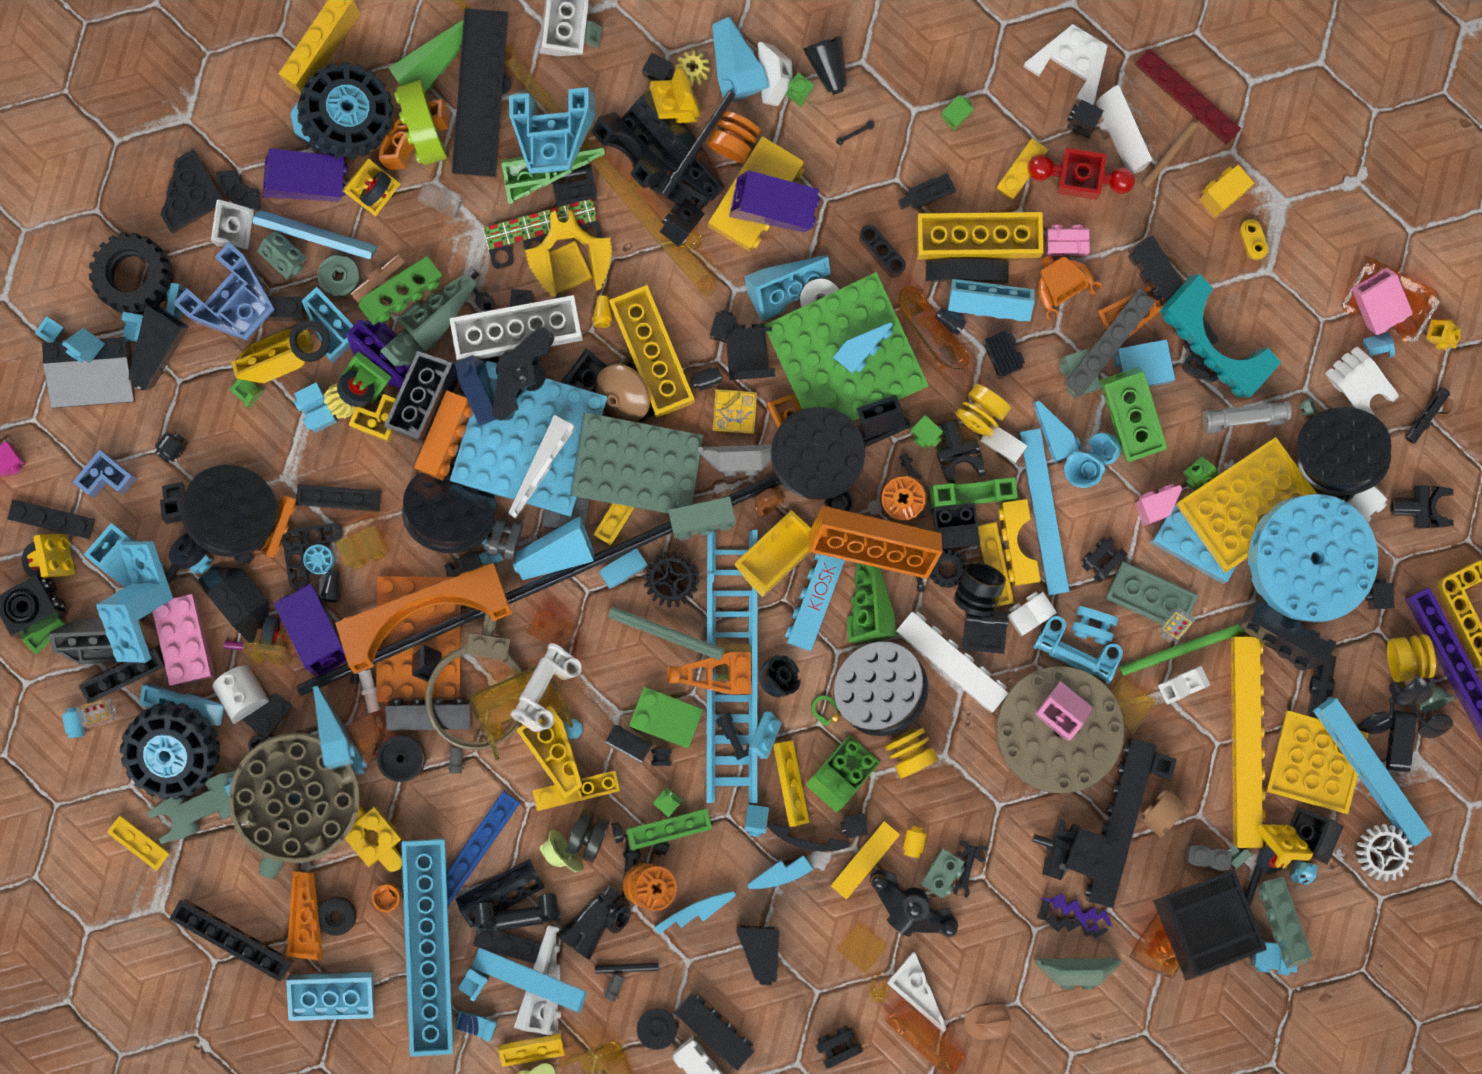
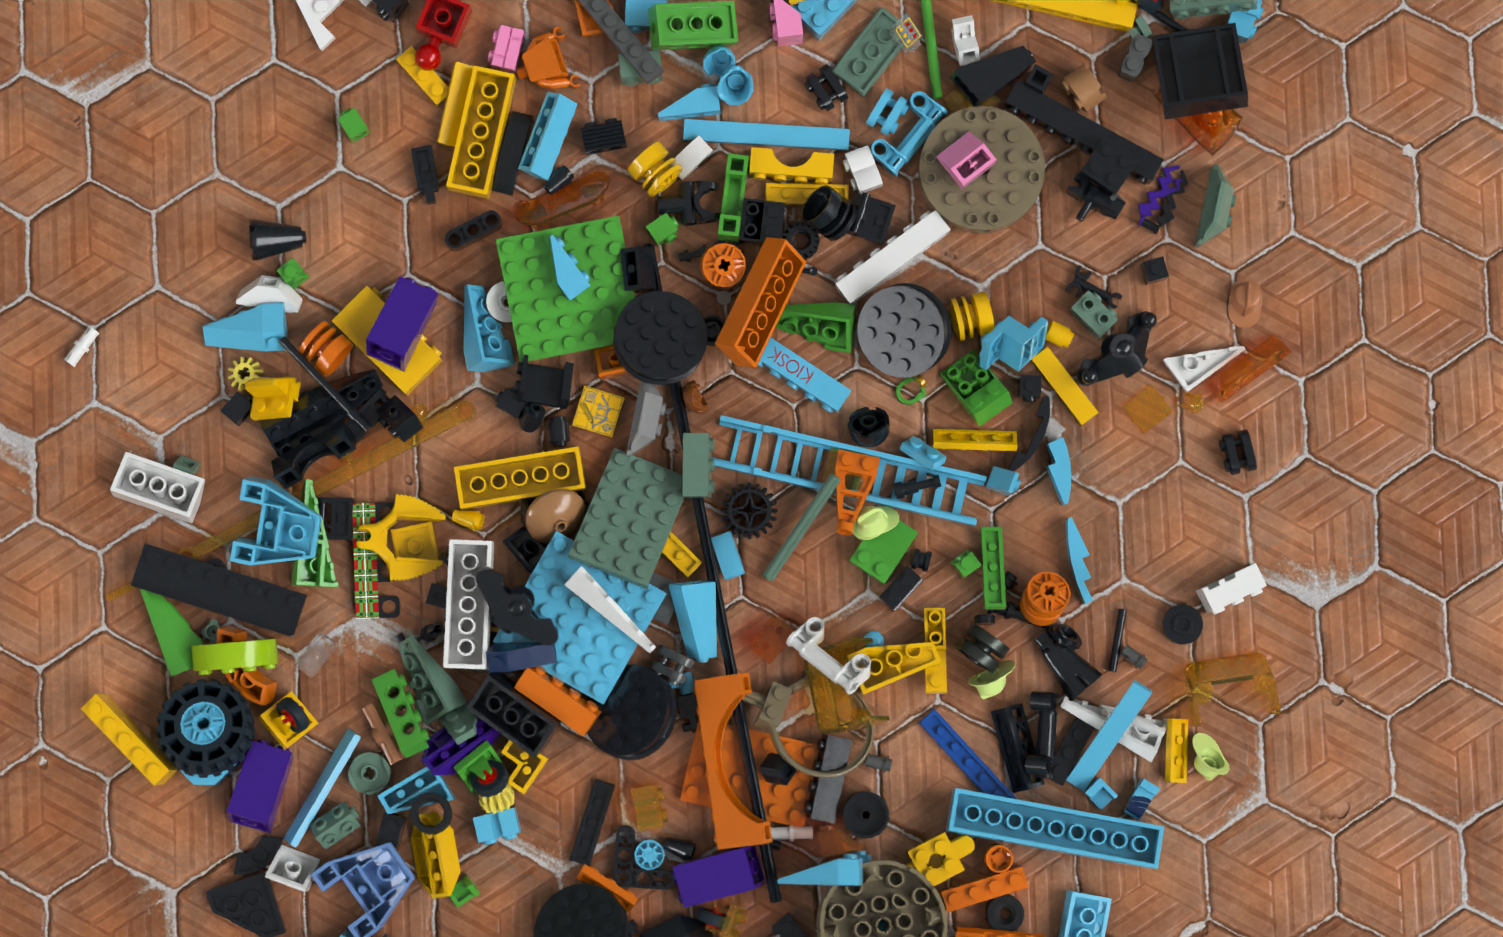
camera: 75 degrees left, 0 degrees up
black brick [674,992,754,1071] -> none
yellow slope [735,510,811,597] -> none
black slope [737,925,779,985] -> none
black hinge [836,121,875,145] -> none
none -> sand green plate [201,619,221,644]
none -> yellow tile [437,62,474,147]
none -> black brick [519,403,545,433]
none -> yellowish green piece [853,506,899,540]
none -> orange brick [940,865,1029,912]
none -> black slope [950,46,1036,107]
none -> medium azure bracket [979,316,1048,372]
none -> black brick [1140,256,1169,285]

